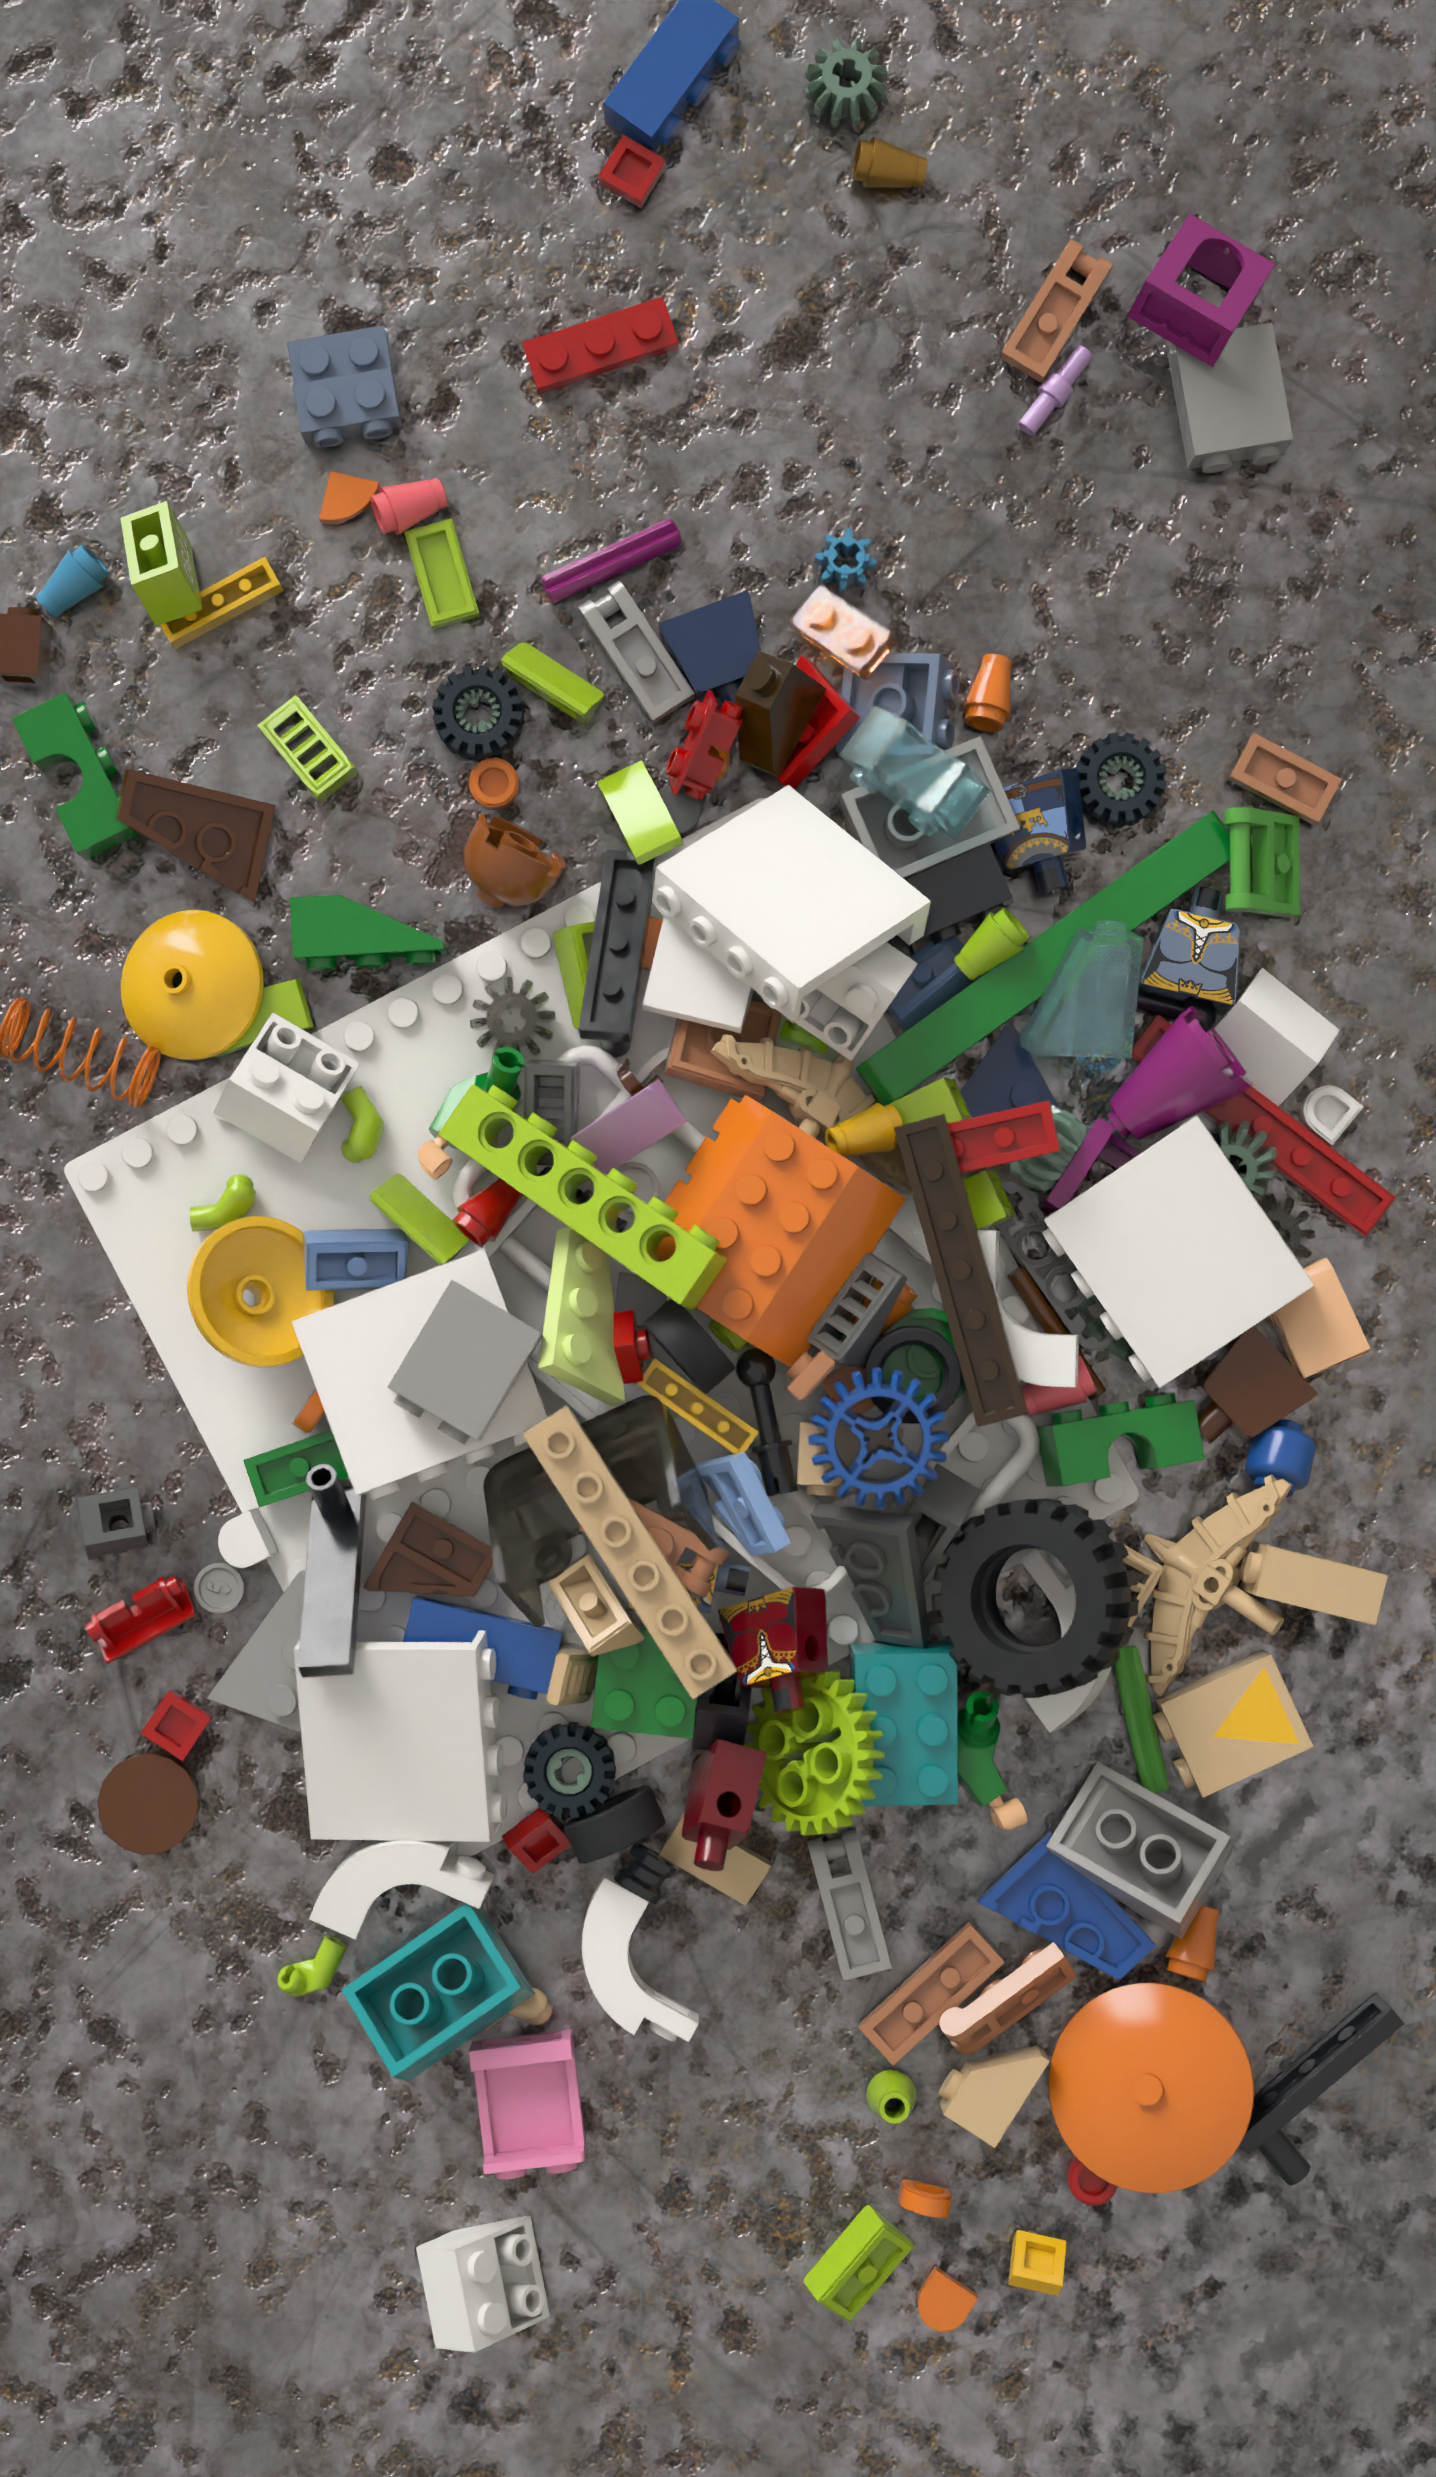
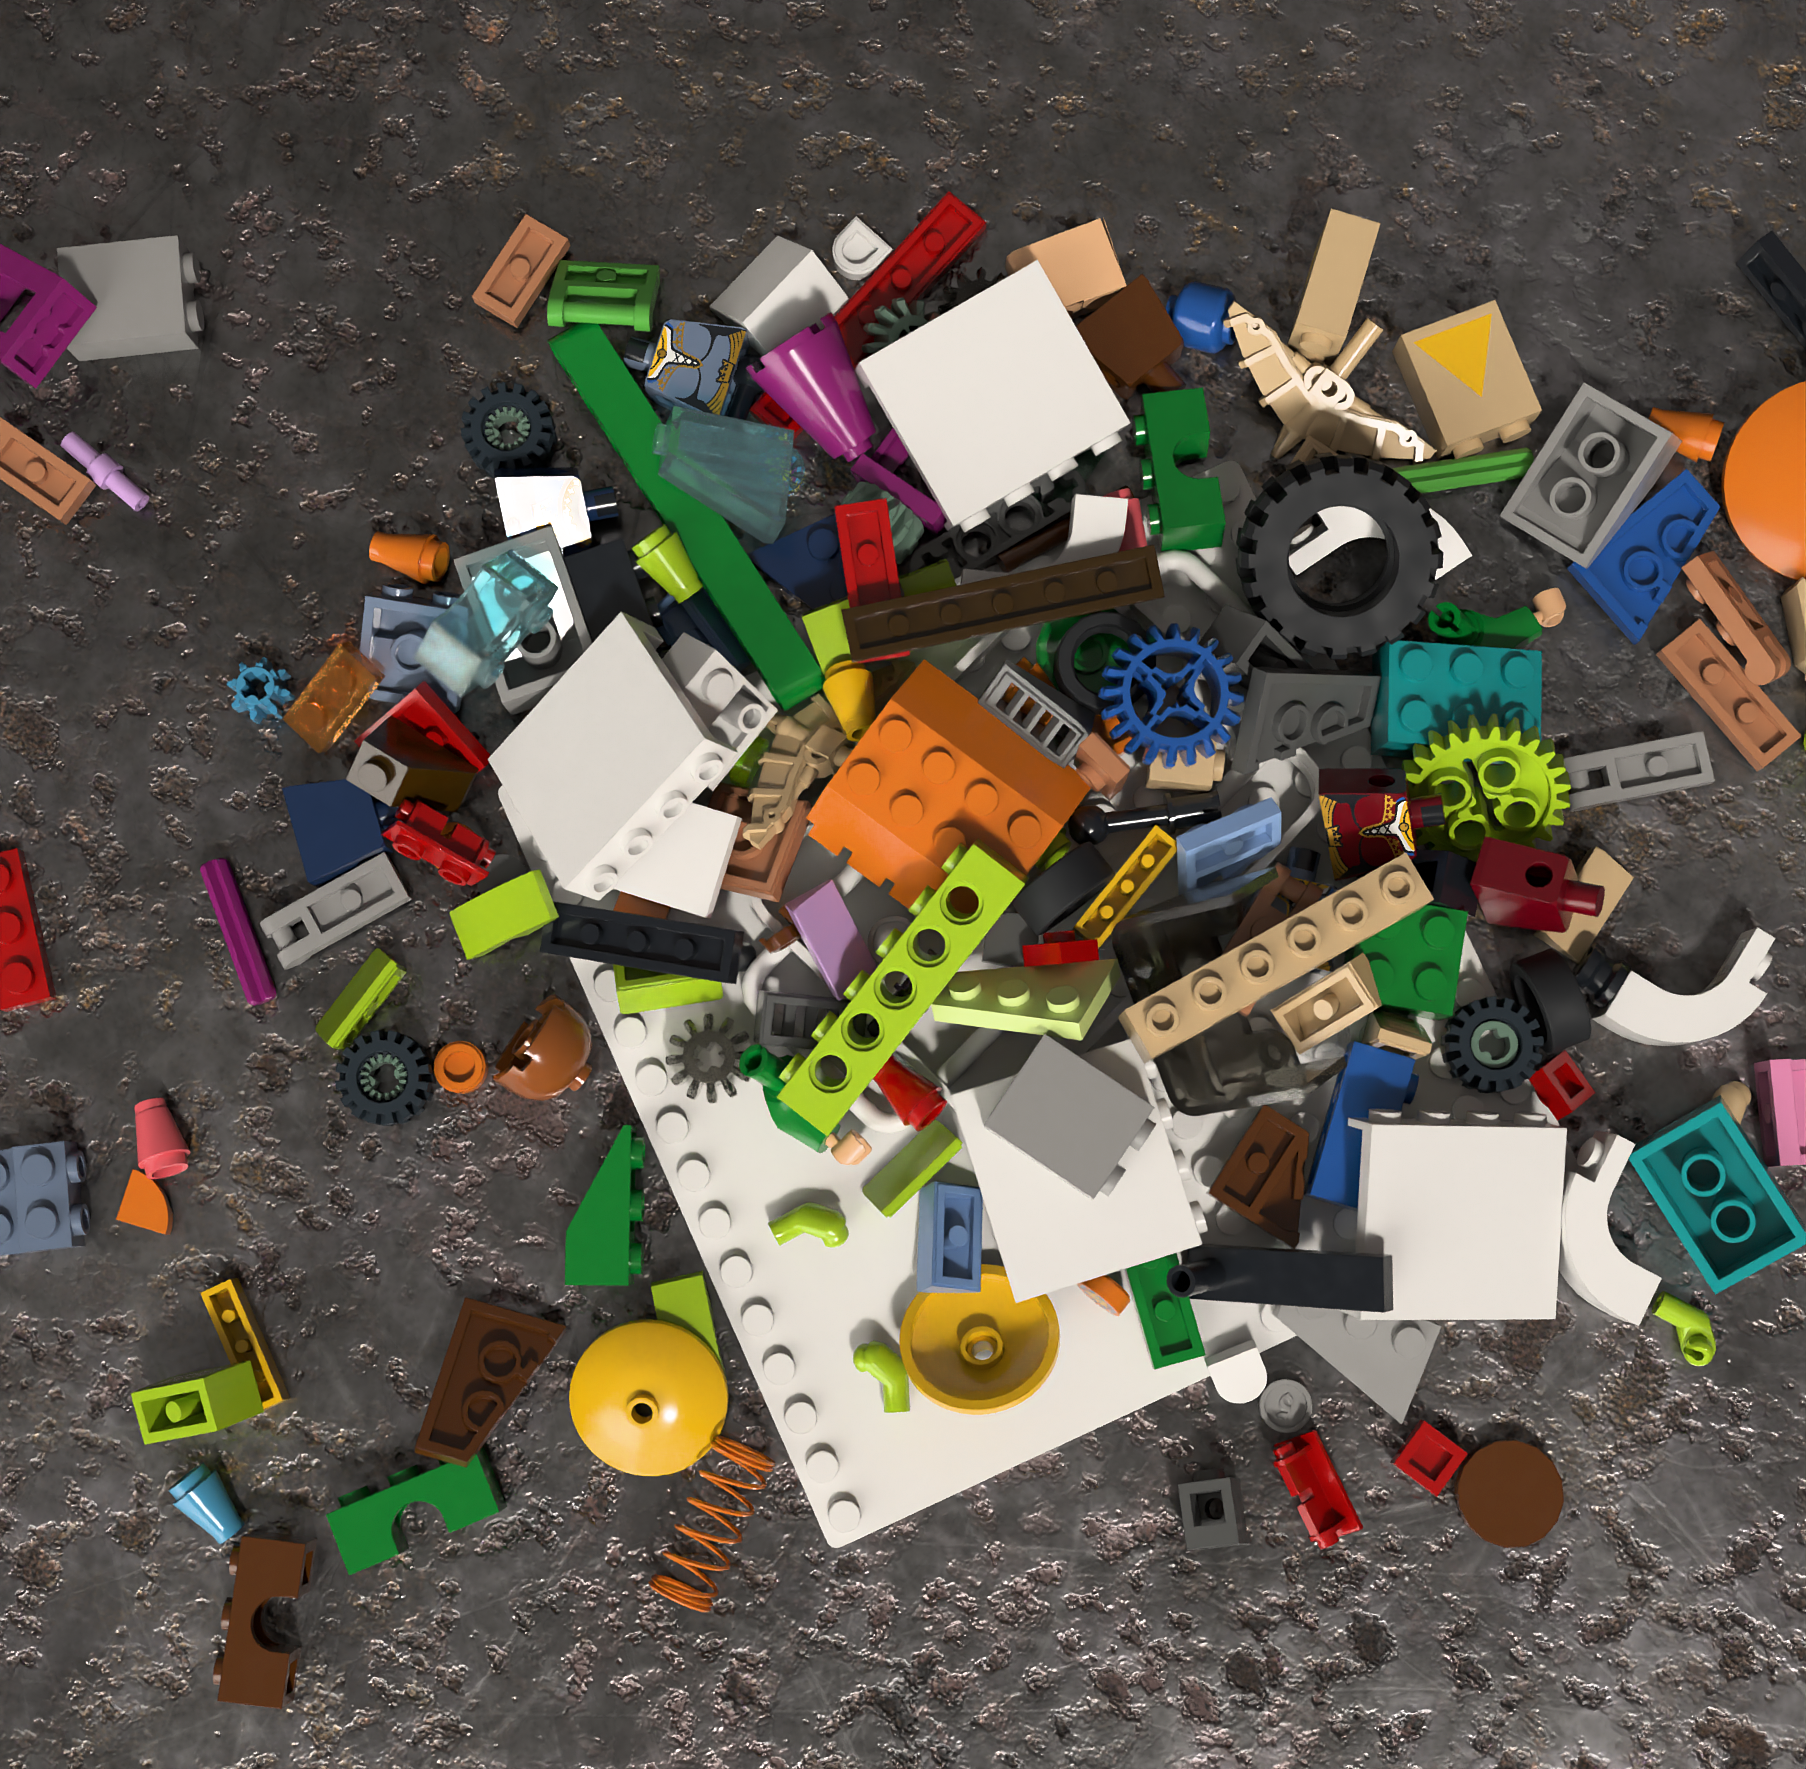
camera: 80 degrees left, 5 degrees down
white slope [213,1013,360,1164] -> none
lime slope [257,695,359,804] -> none
lime tile [404,518,480,630] -> none

